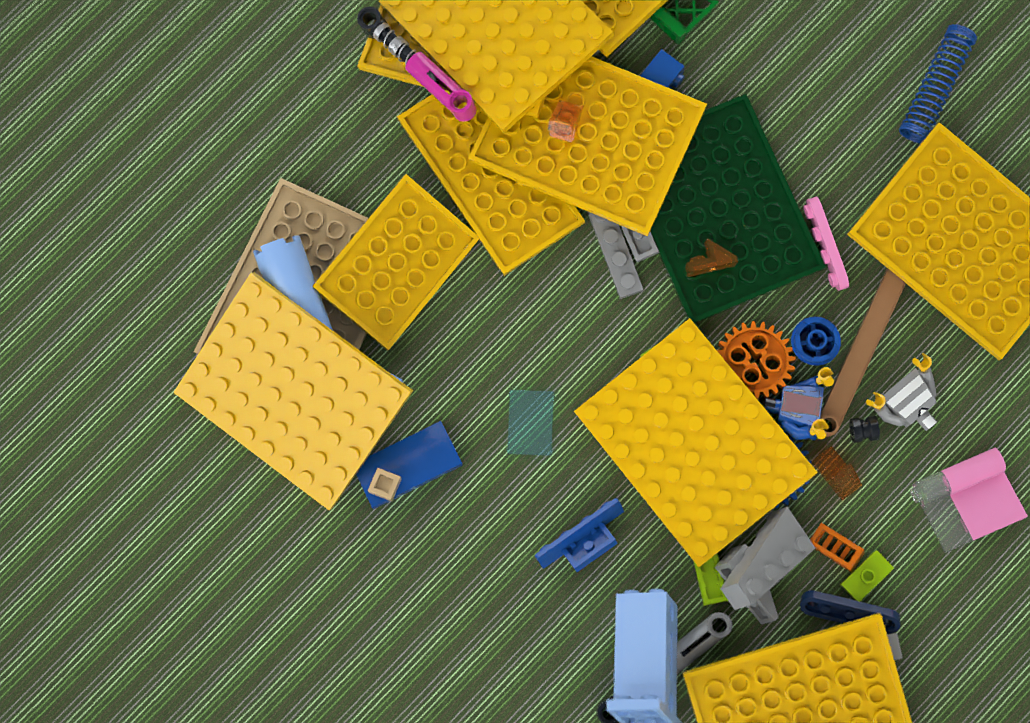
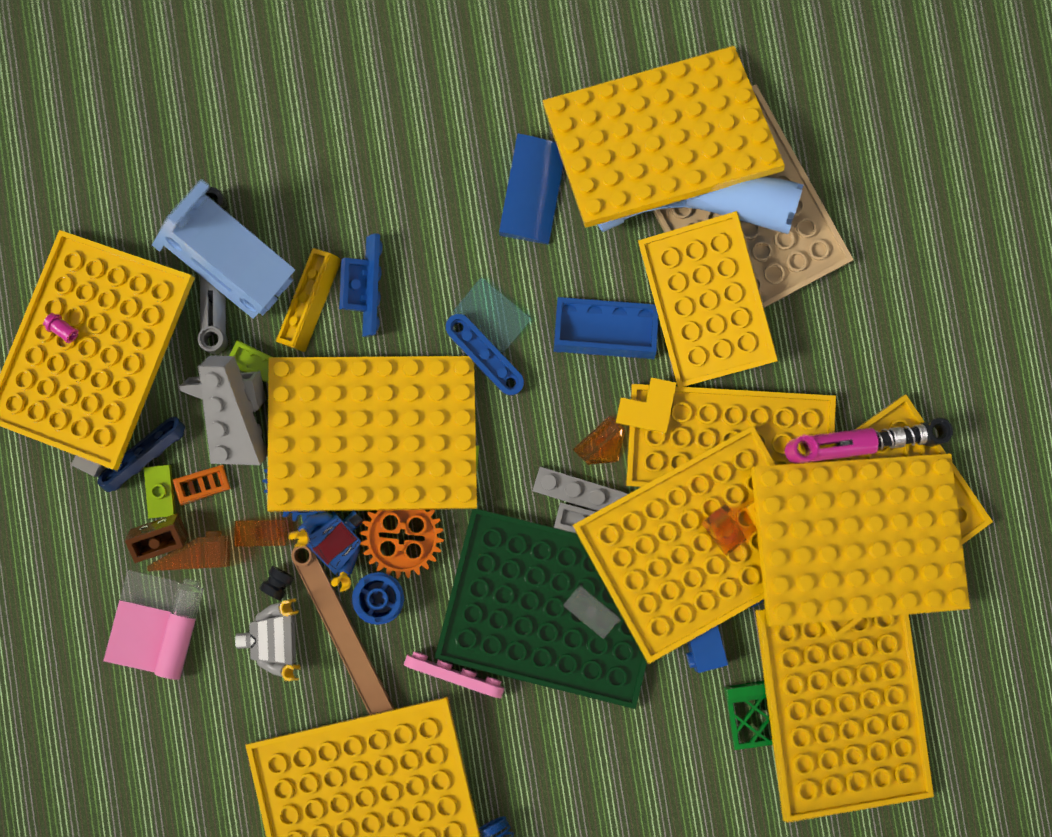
camera: 120 degrees right, 5 degrees up
tan plate [368,468,402,501] -> none
clear orange slope [685,239,738,277] -> none
none -> reddish brown brick [124,513,188,563]
none -> clear orange slope [147,531,230,571]
none -> yellow slope [276,248,341,352]
none -> blue plate [446,314,524,396]
none -> blue slope [553,297,658,359]
none -> clear panel [563,585,621,639]
none -> clear orange slope [573,416,626,465]
none -> yellow tile [615,378,676,434]

